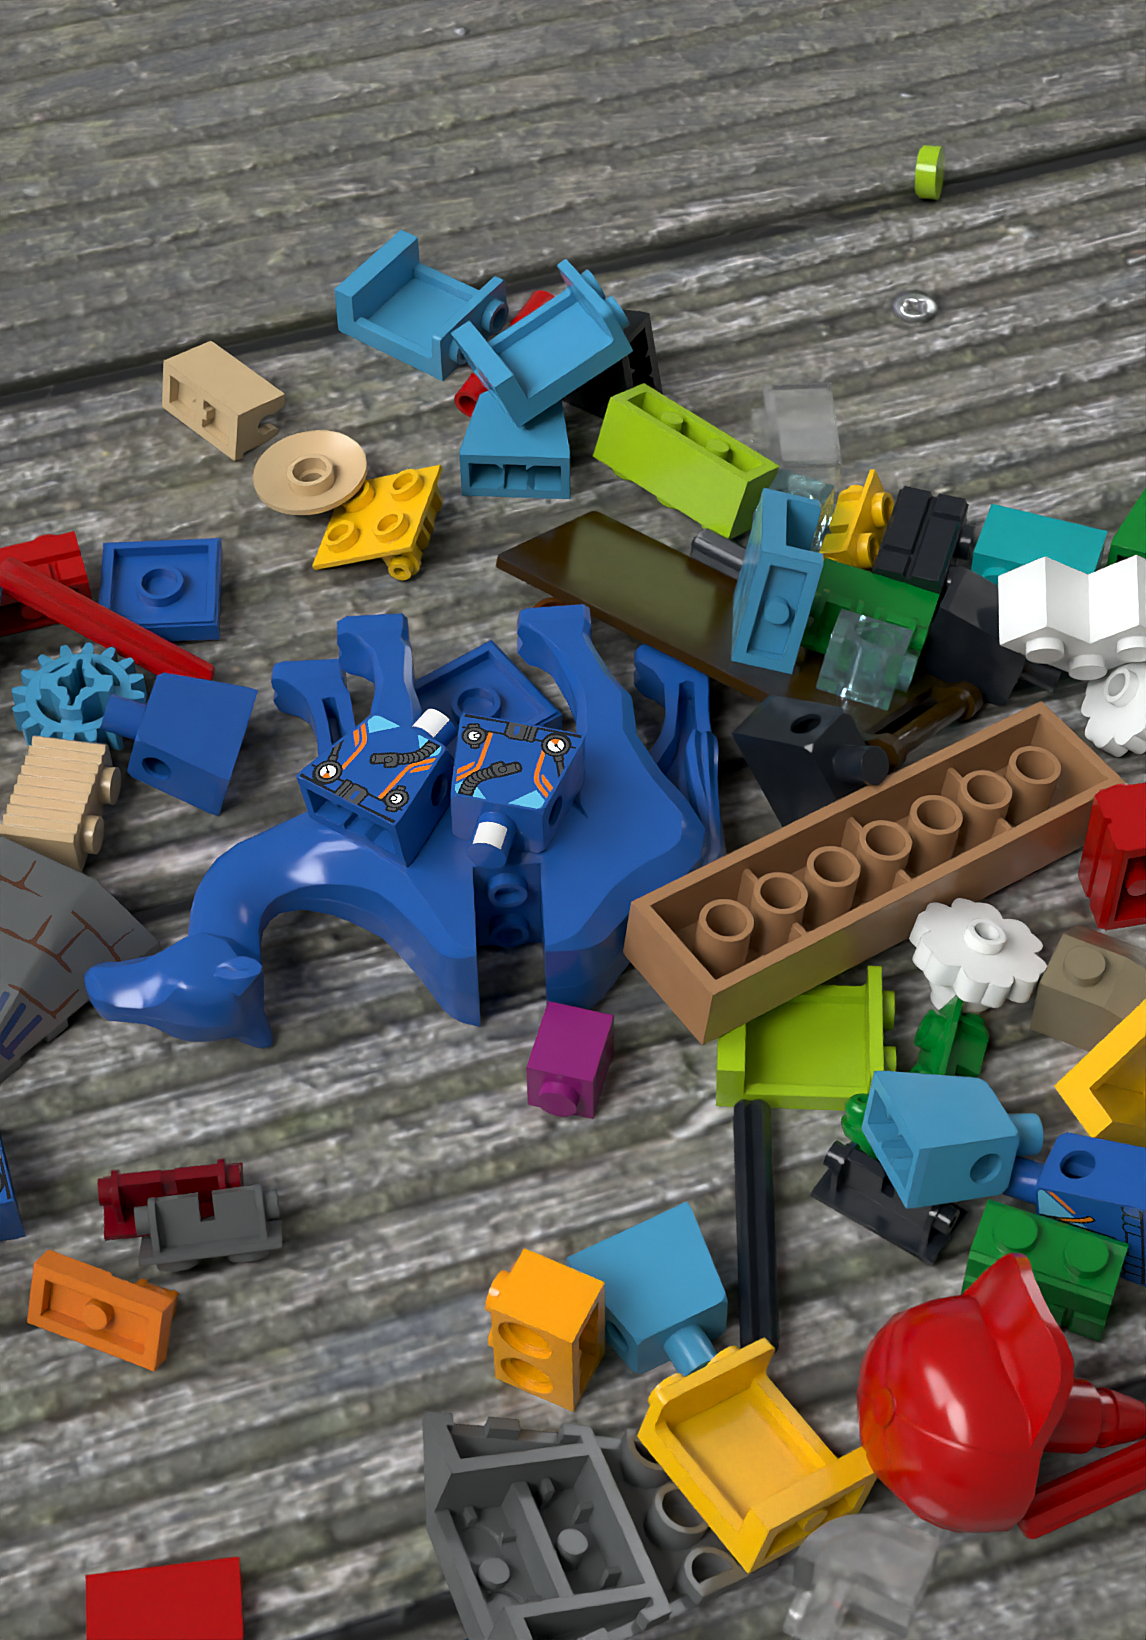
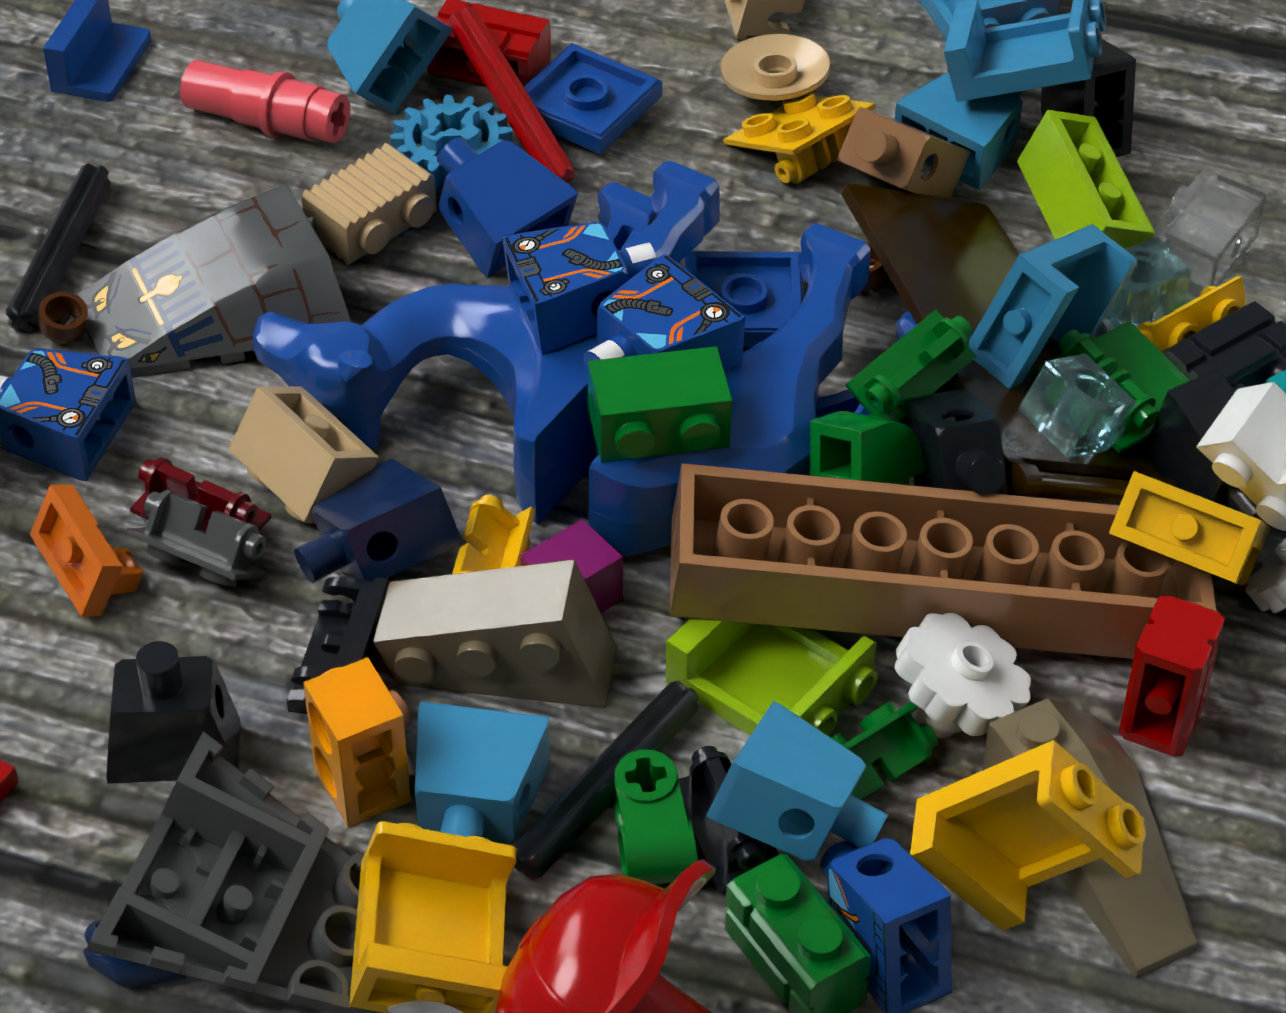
camera: 35 degrees right, 5 degrees down
none -> black torso [106,641,241,784]
none -> tan brick [228,386,379,524]
none -> black hinge [287,576,389,714]
none -> dark blue torso [294,459,463,583]
none -> dark tan wedge [373,559,617,708]
none -> yellow hinge [452,495,536,574]
none -> green brick [588,346,732,462]
none -> green piece [615,749,698,885]
none -> green brick [810,411,925,485]
none -> medium nougat torso [838,107,970,199]
none -> green hinge [845,309,977,422]
none -> yellow panel [1109,471,1271,585]

